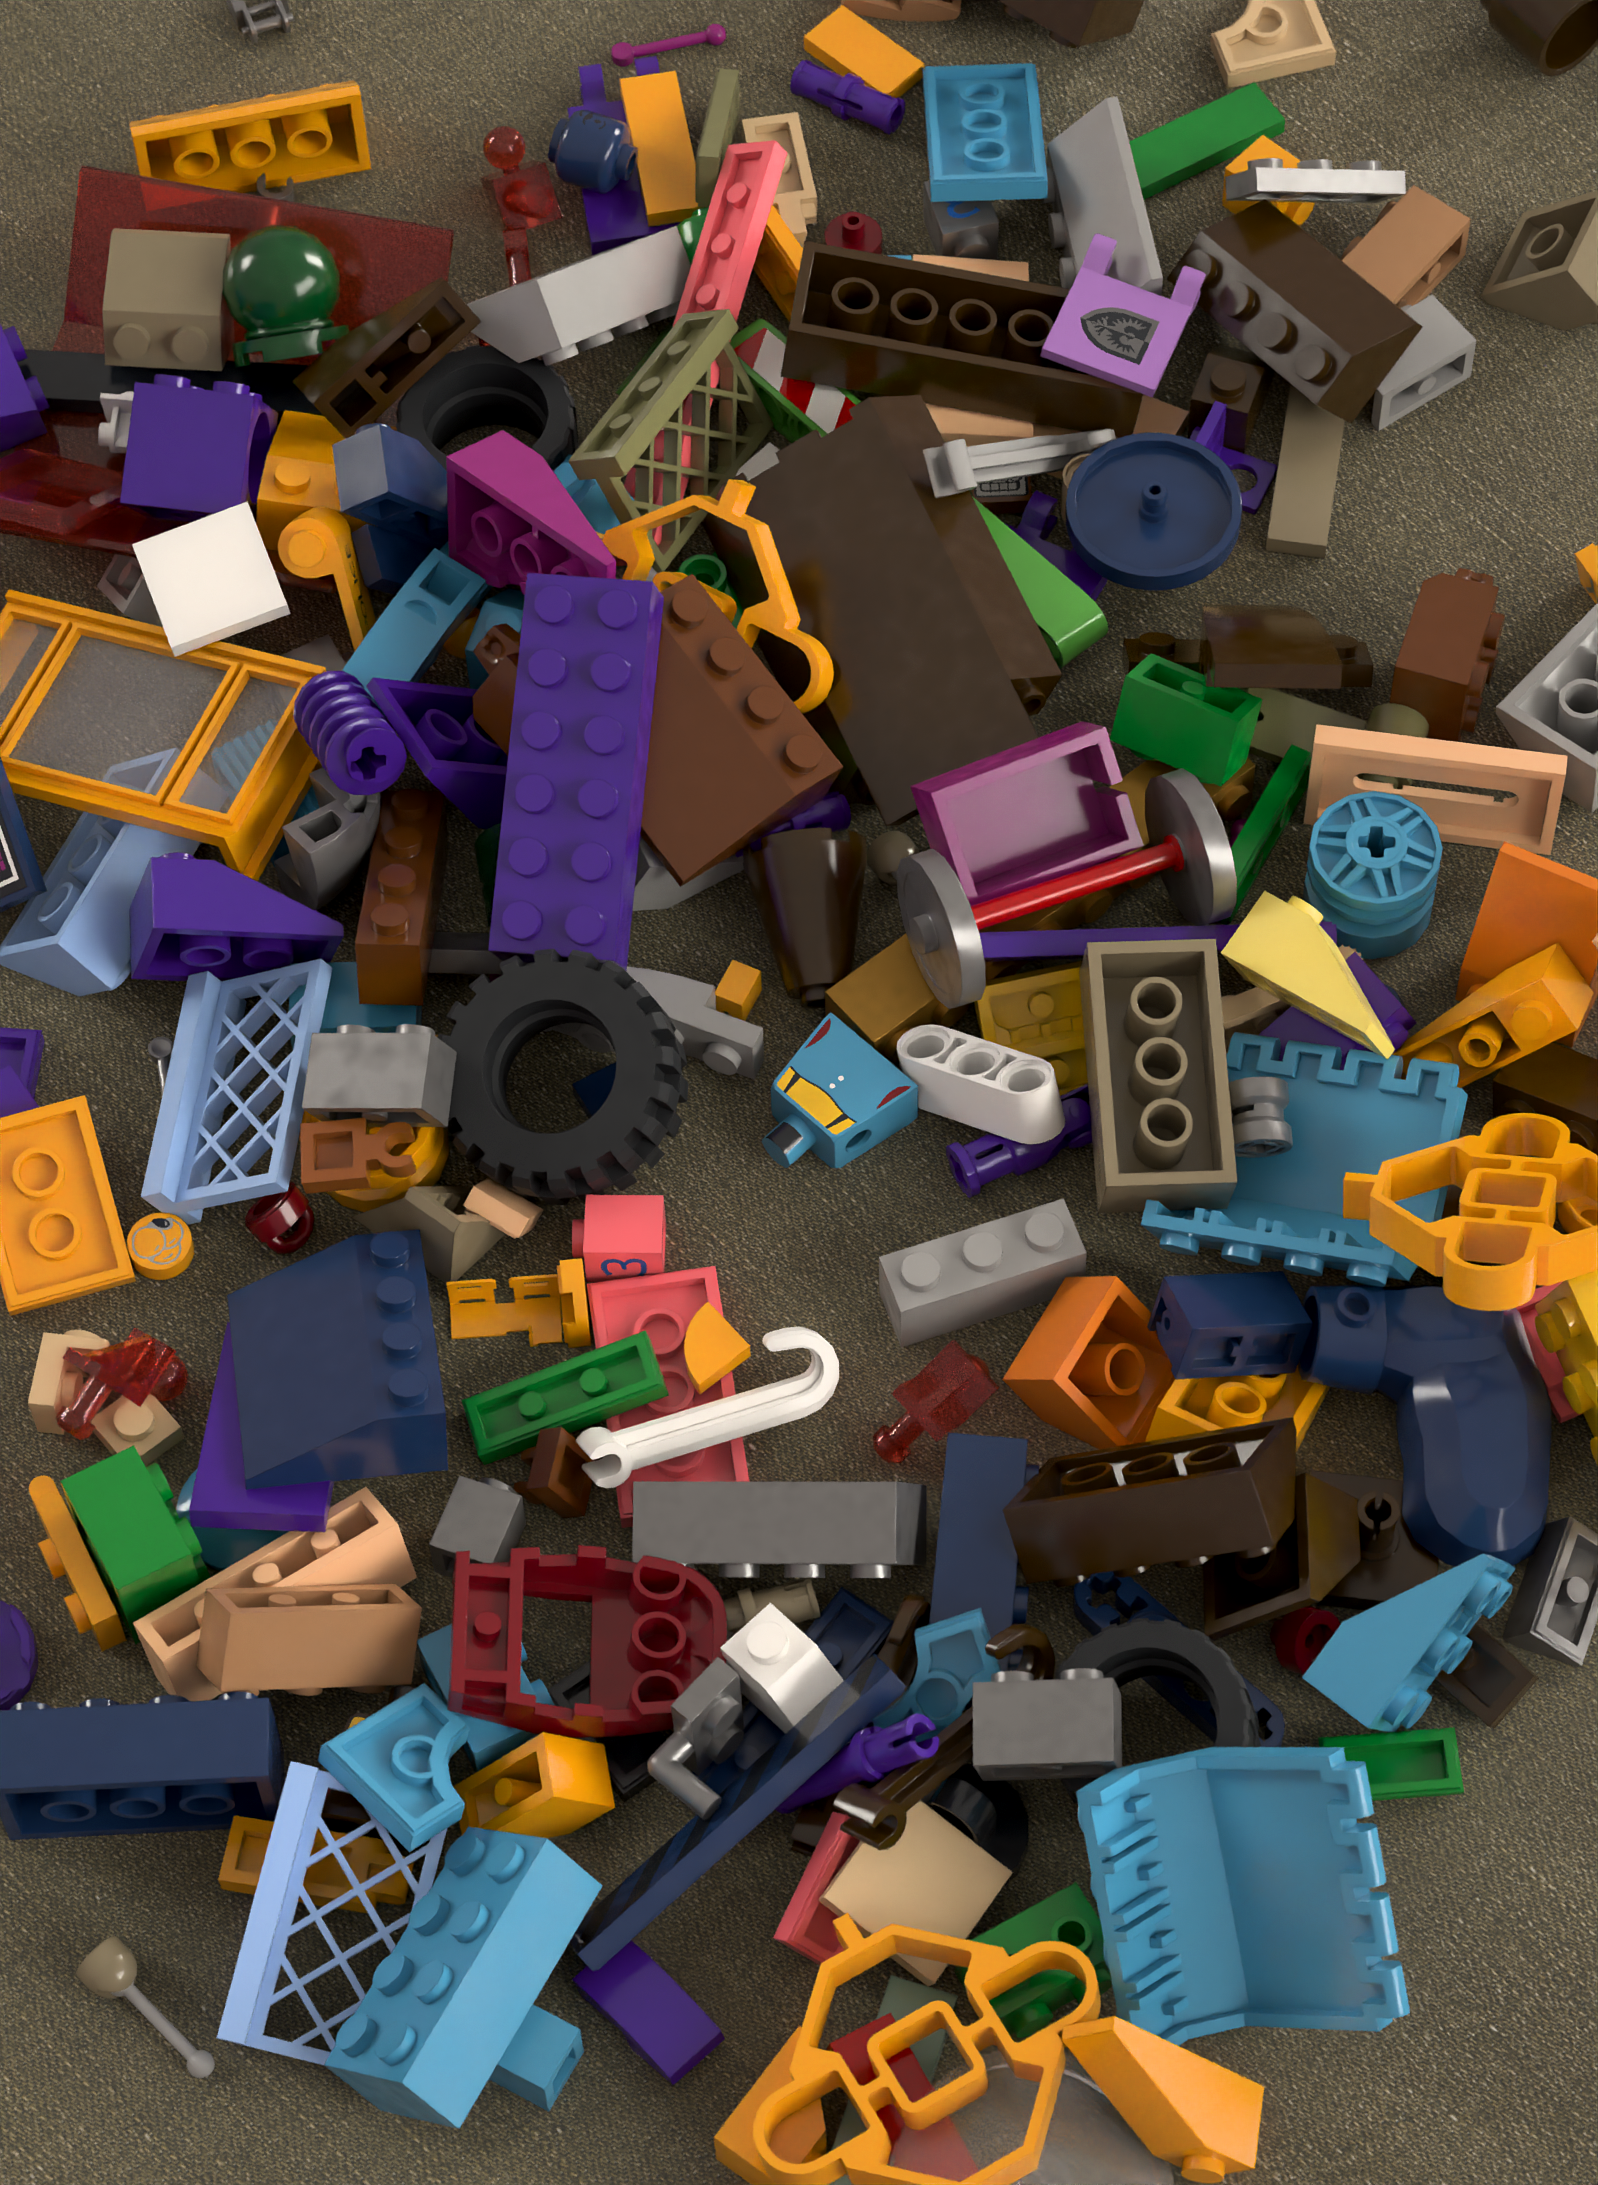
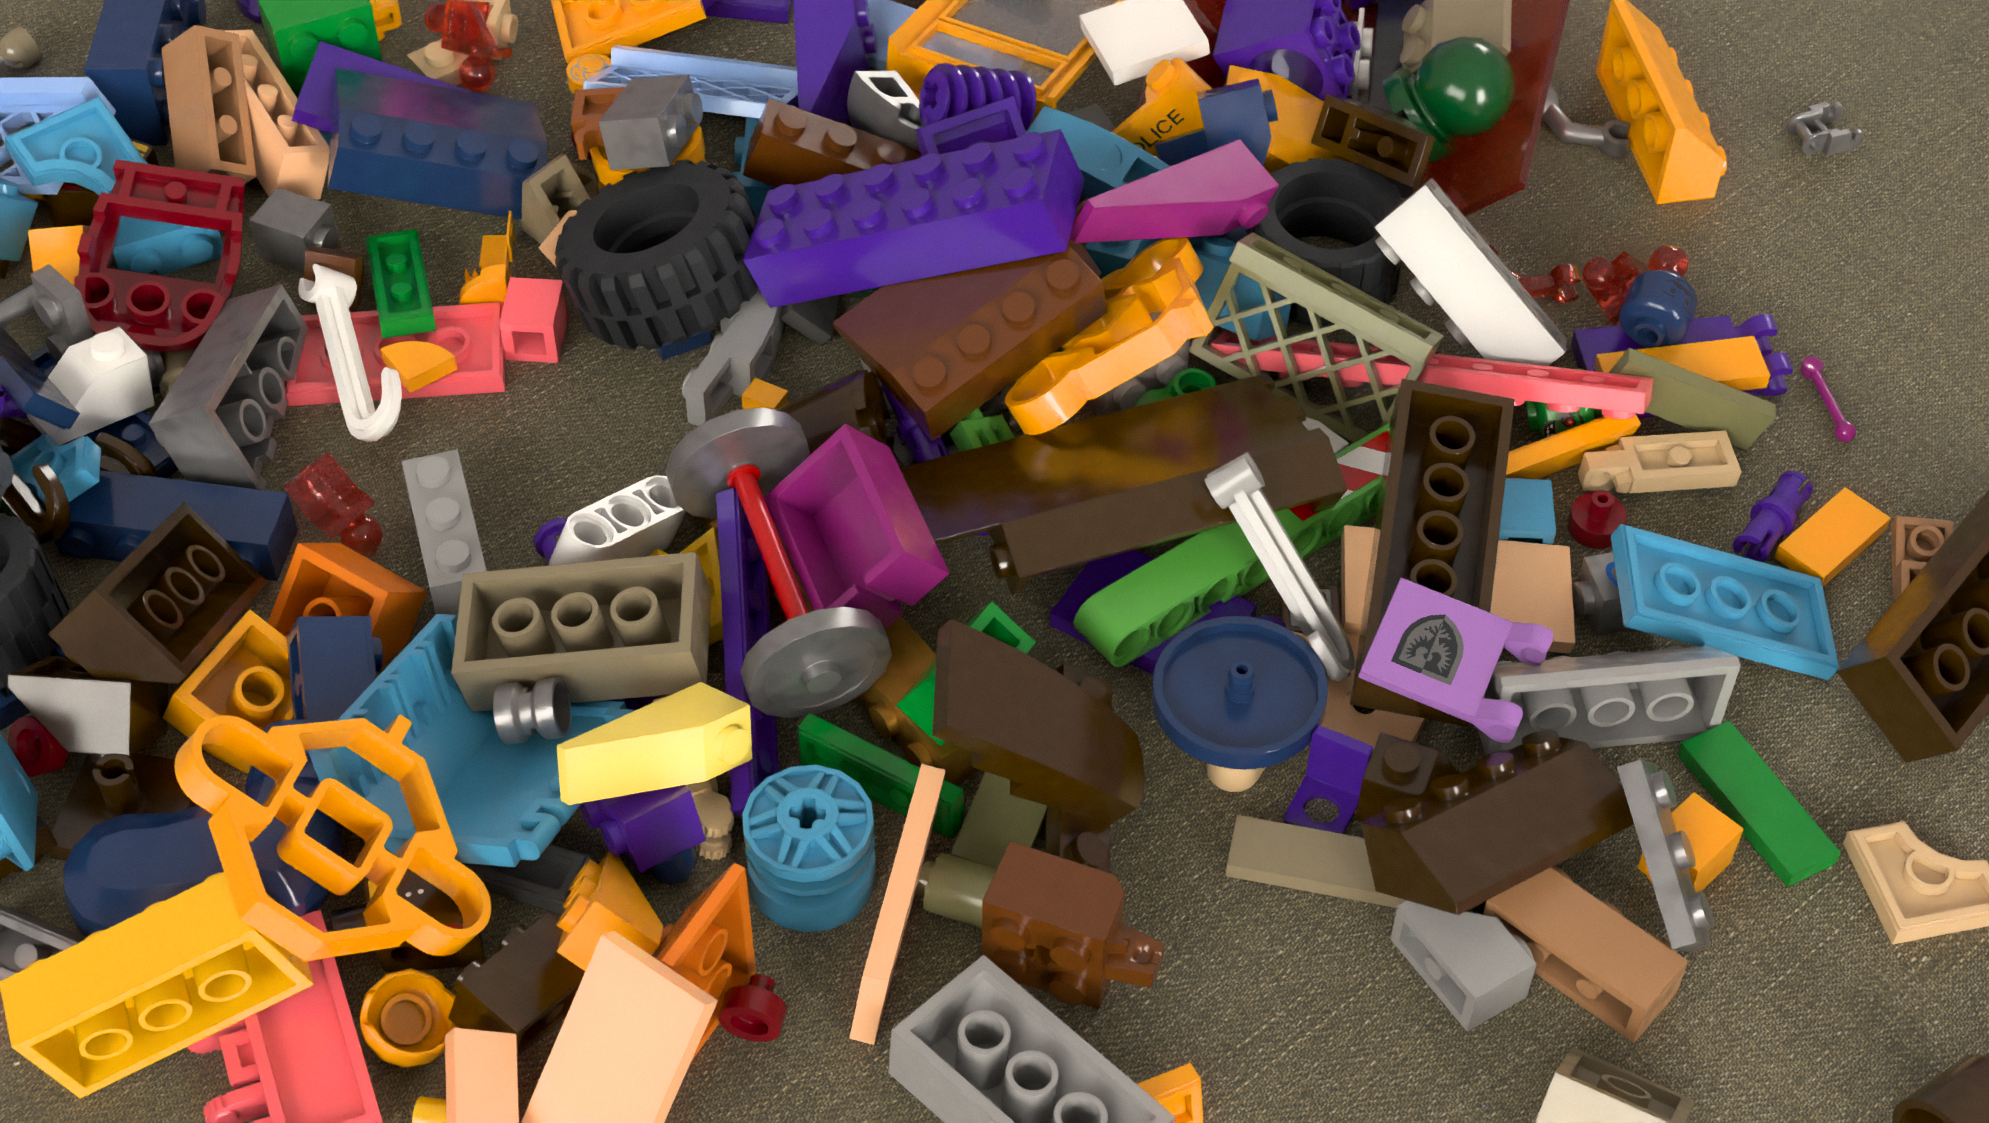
camera: 90 degrees right, 10 degrees down
dark azure torso [762,1012,918,1168] -> none

